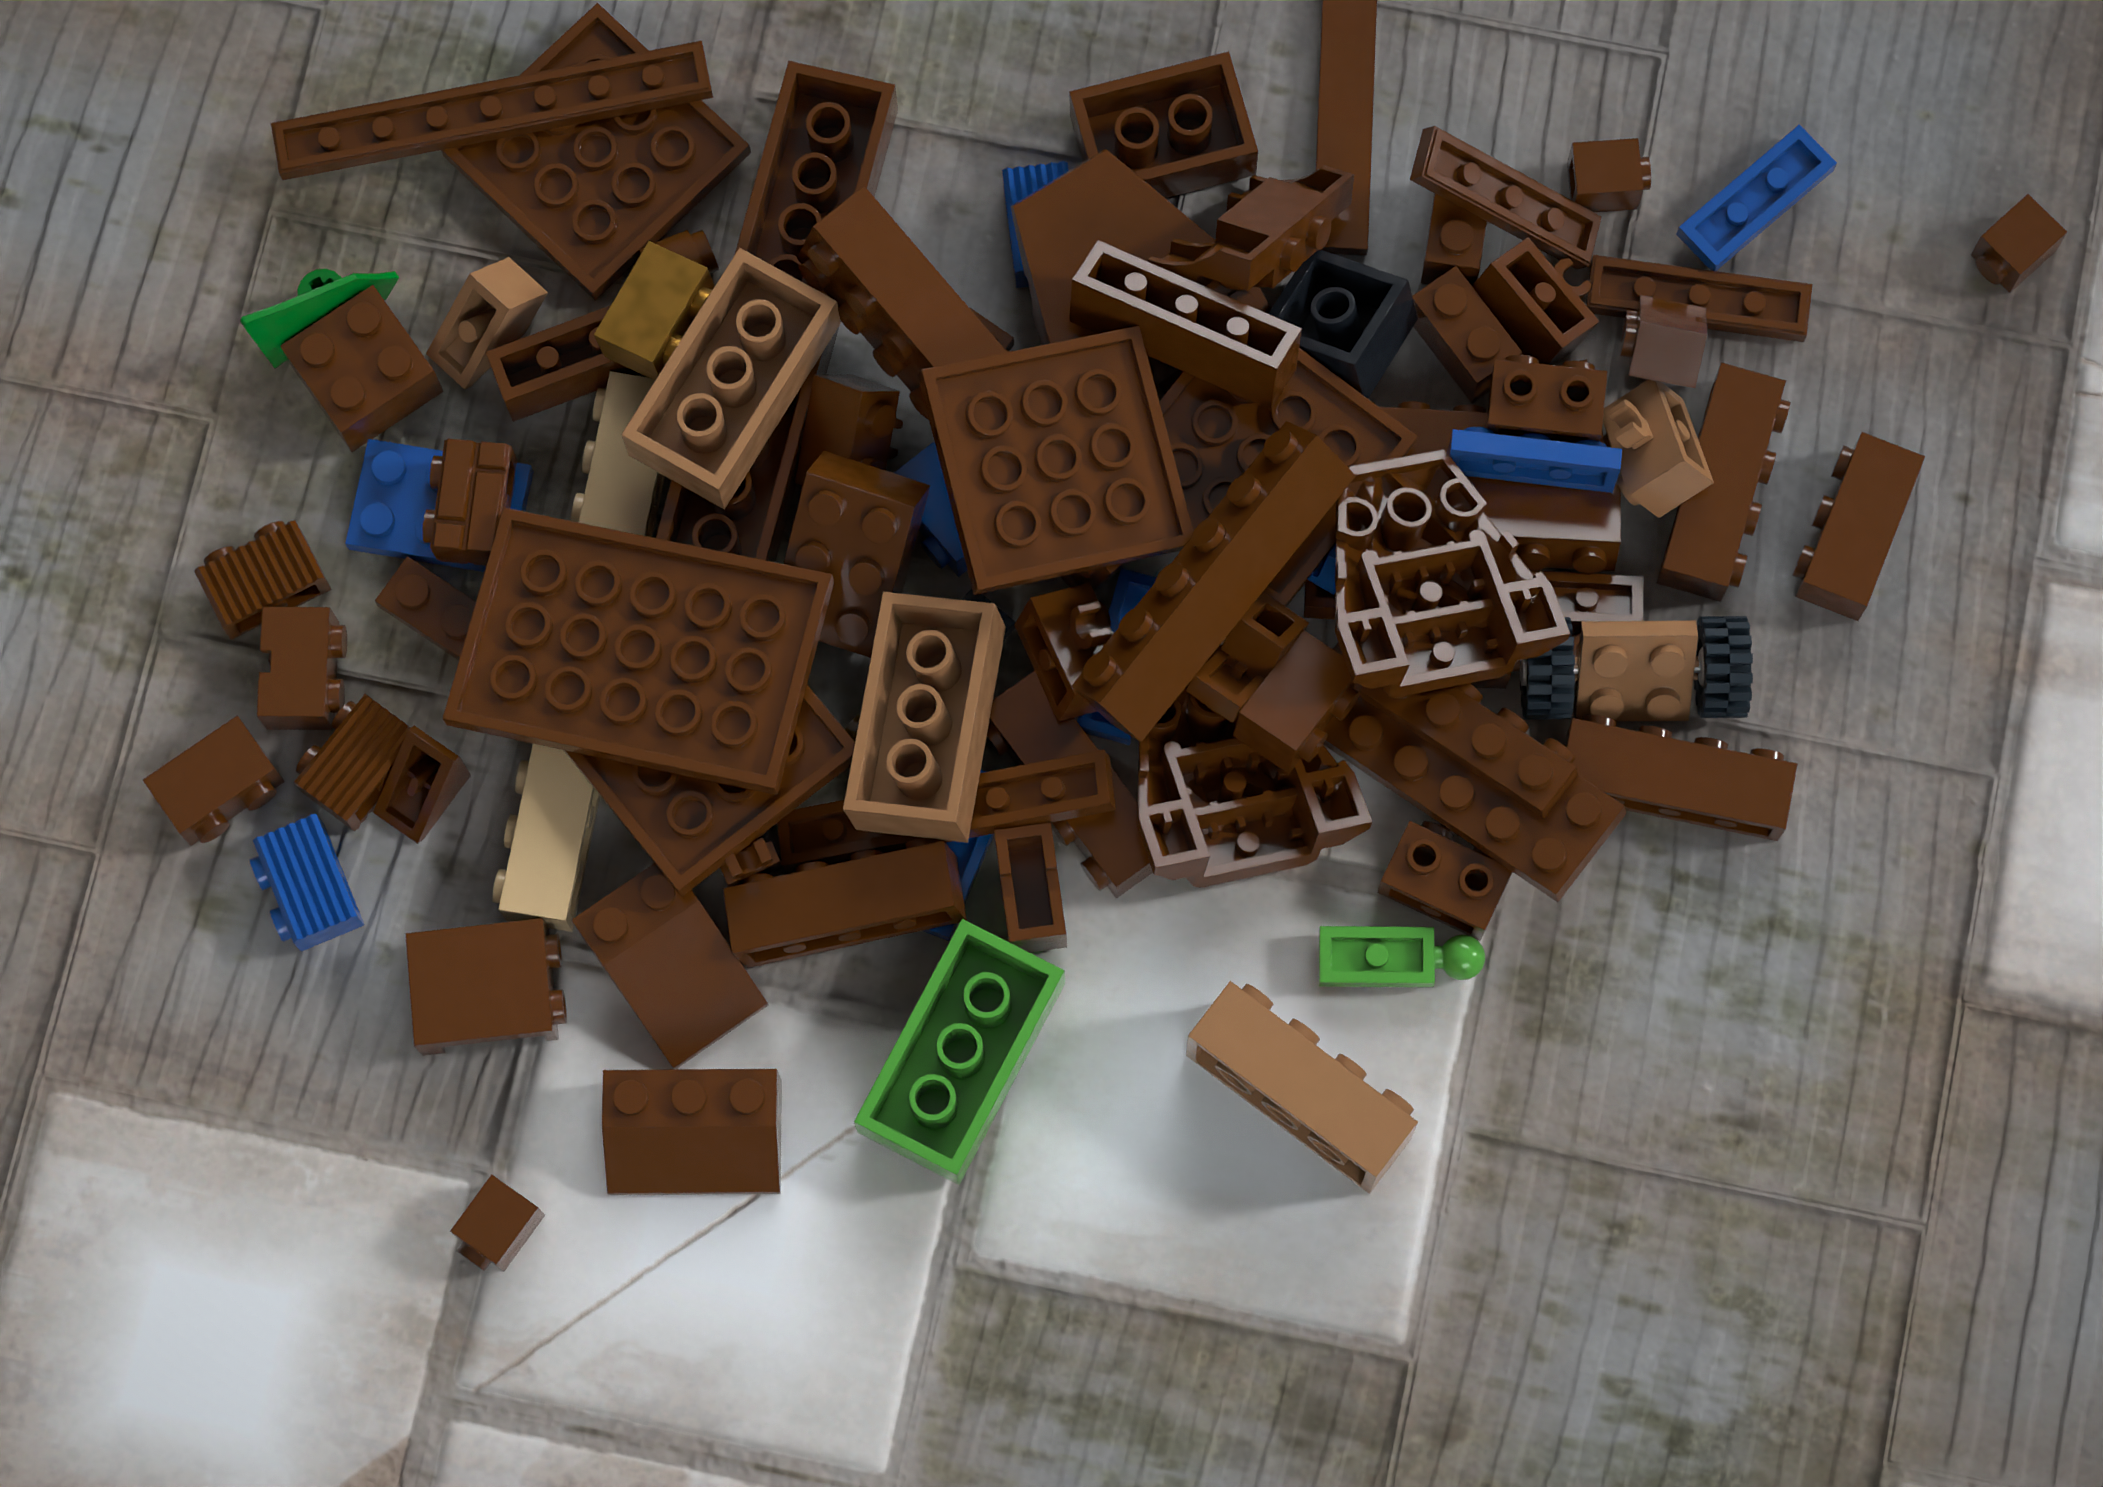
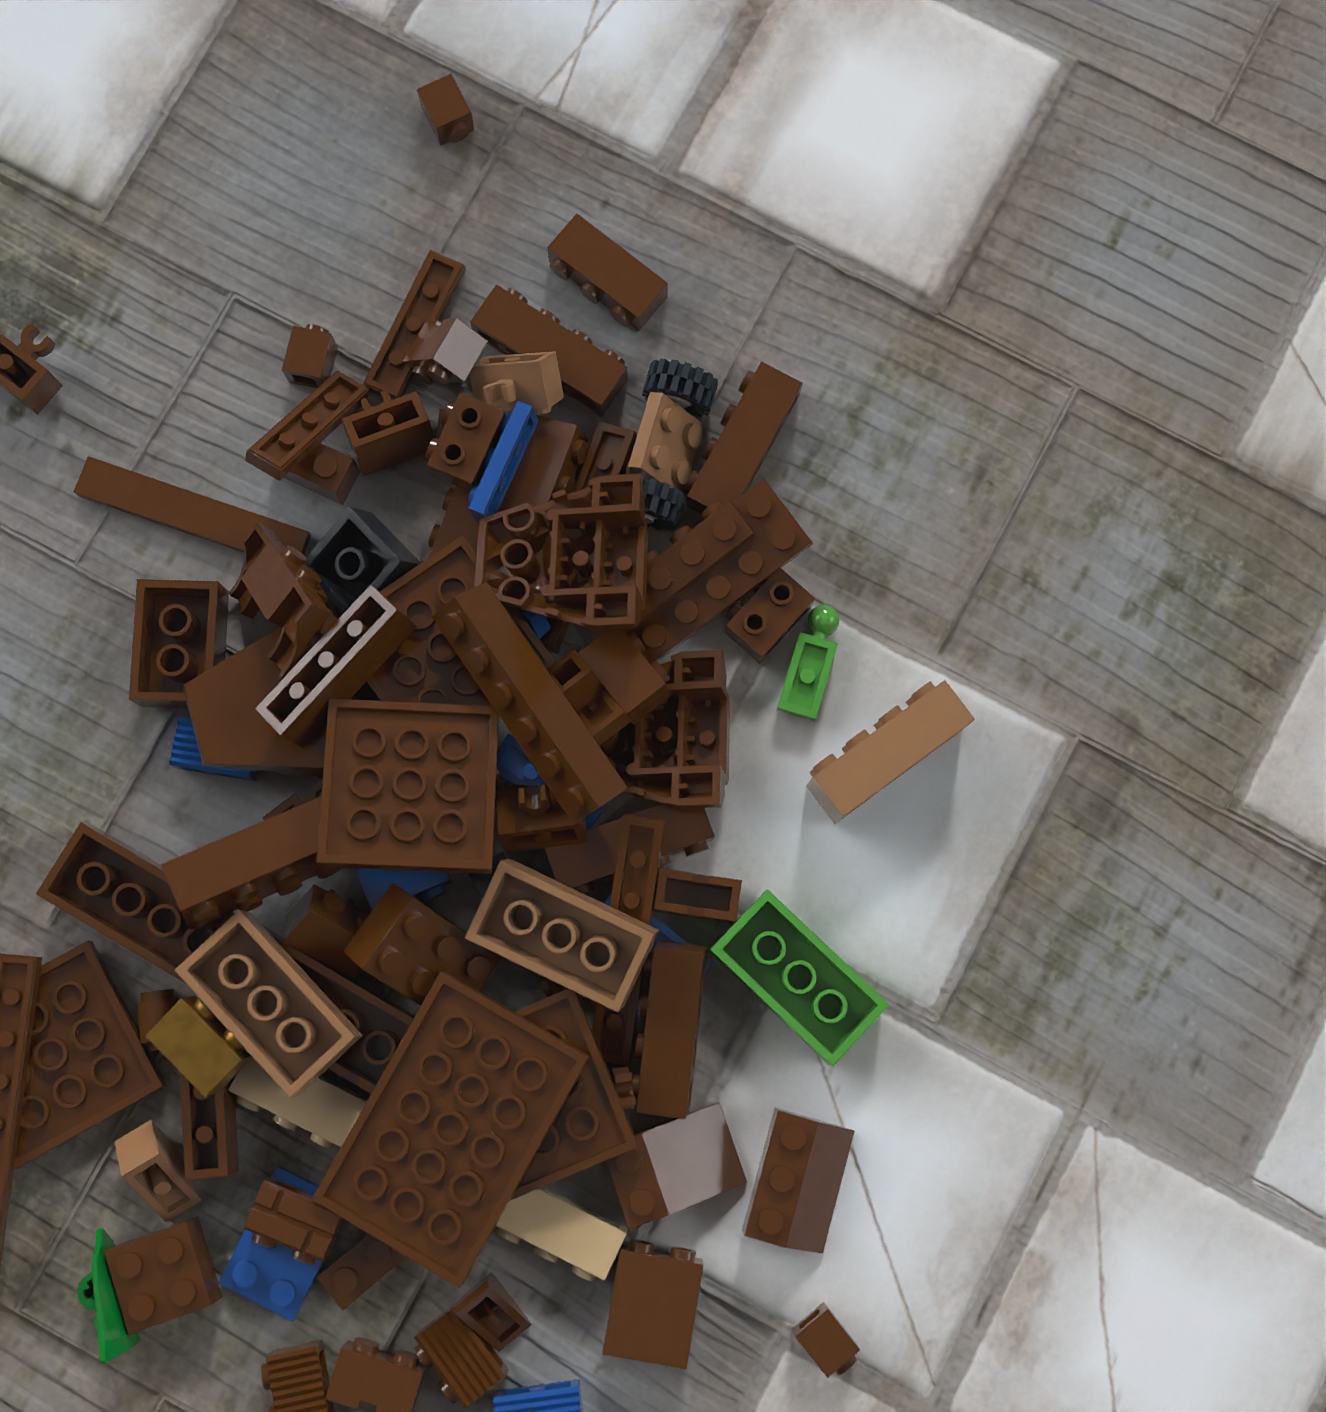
camera: 80 degrees left, 5 degrees up
reddish brown brick [1412,266,1522,403] -> none
blue plate [1676,124,1837,271] -> none

